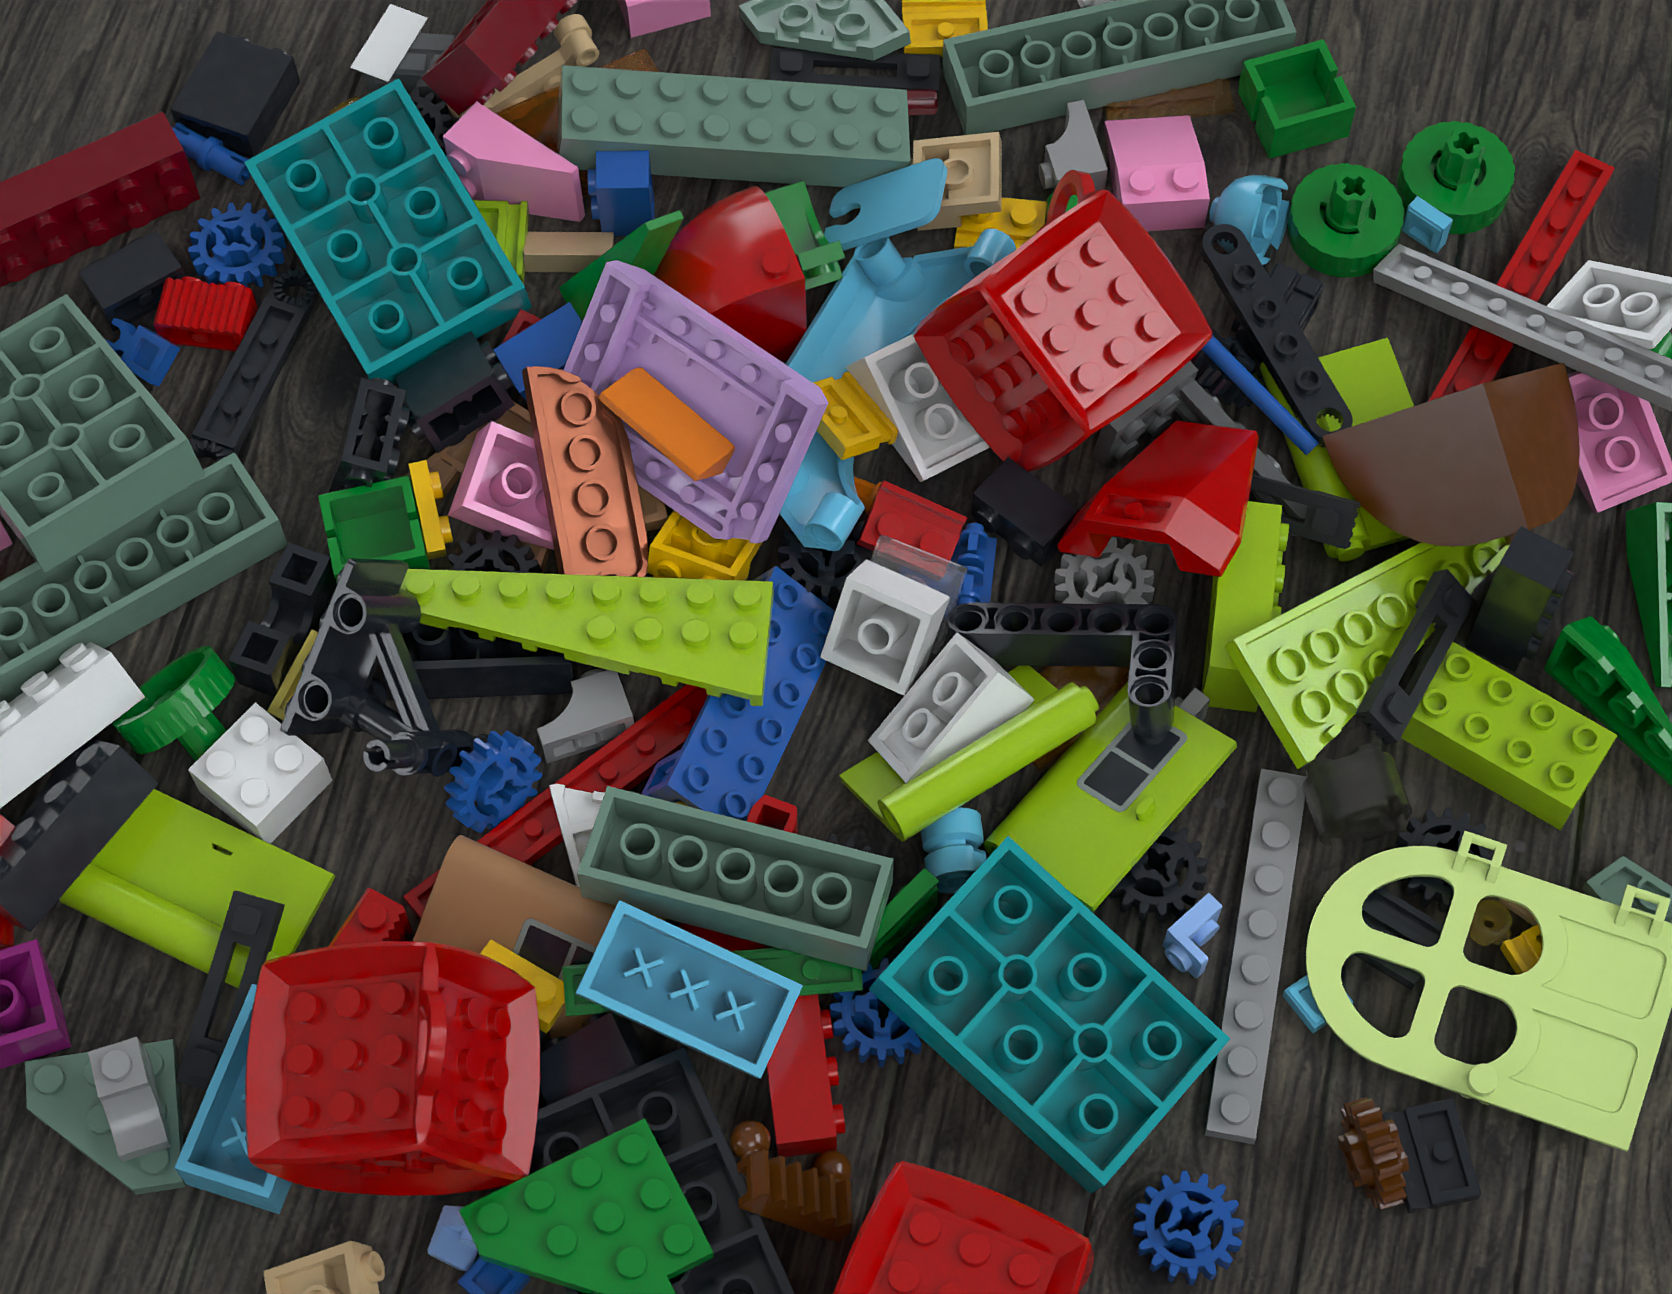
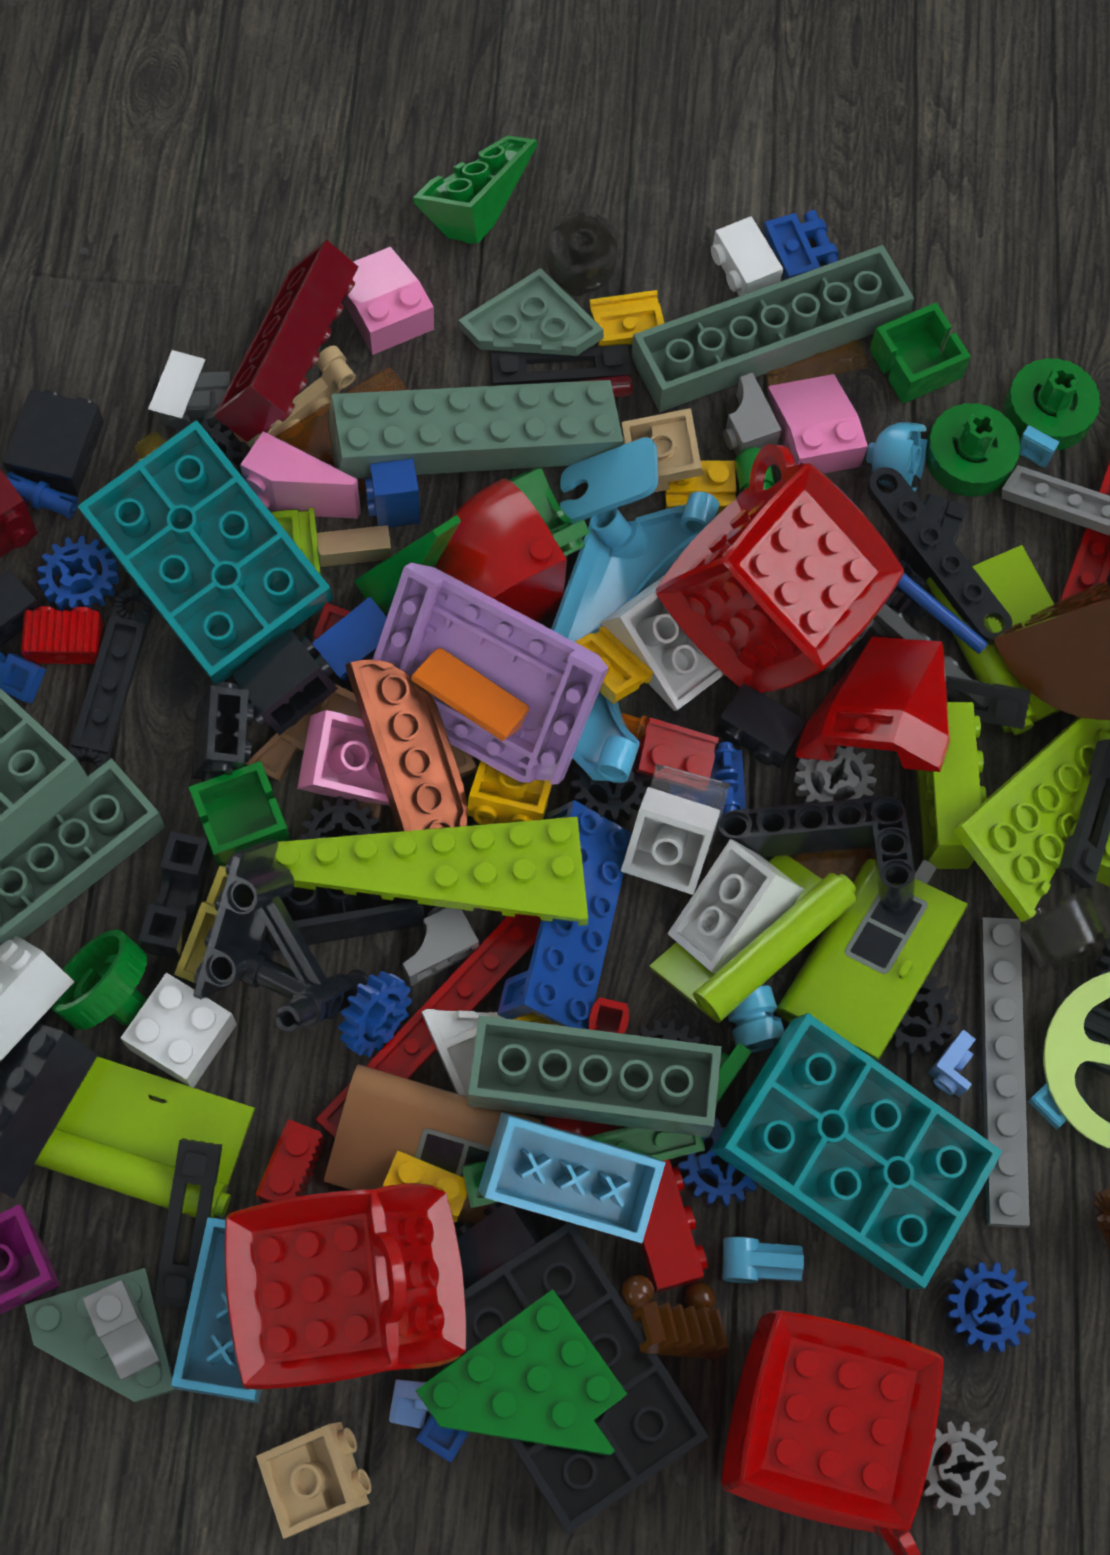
camera: 15 degrees left, 5 degrees up
yellow plate [409,460,453,559] -> none
none -> medium azure piece [722,1237,804,1283]

